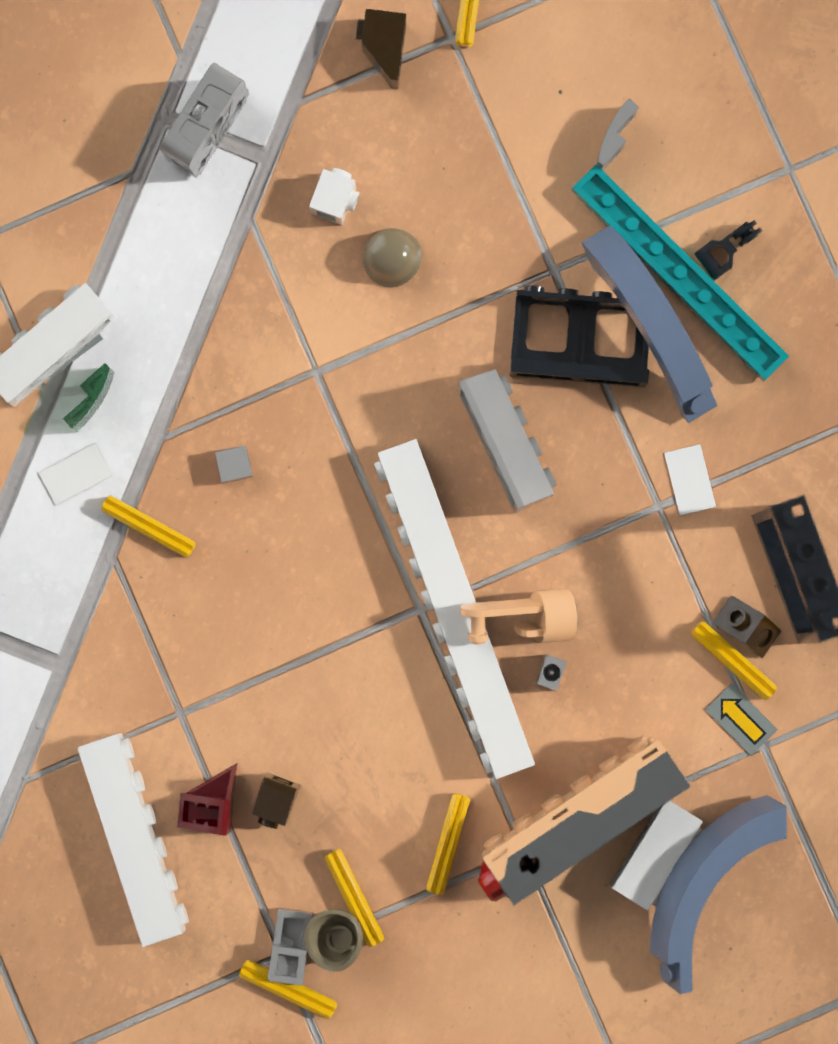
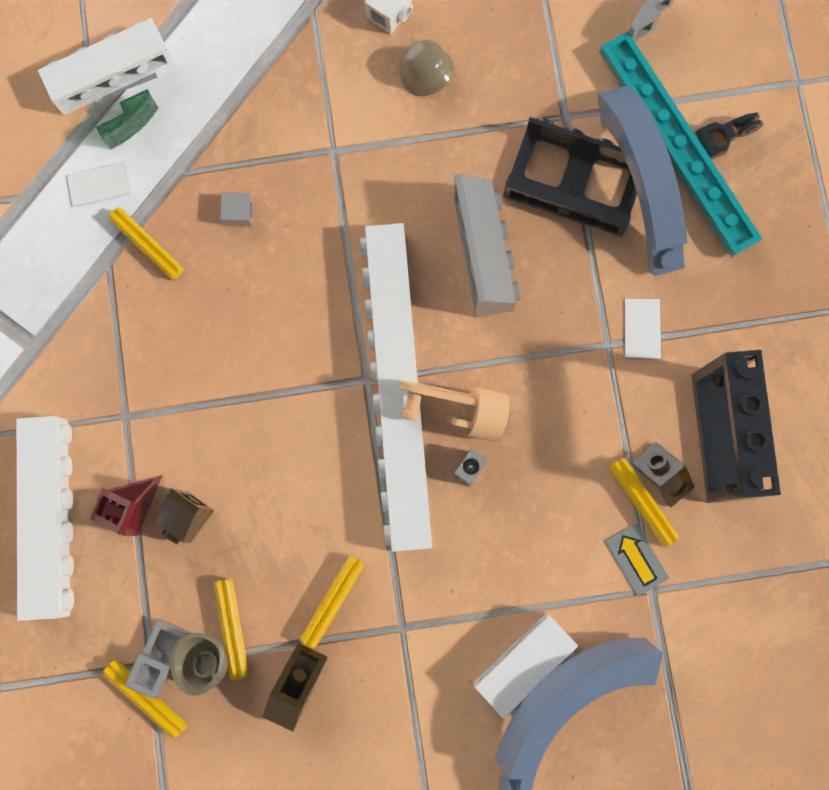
camera: 20 degrees right, 5 degrees down
piece [478,736,690,905] -> none
none -> dark brown slope [262,643,328,732]

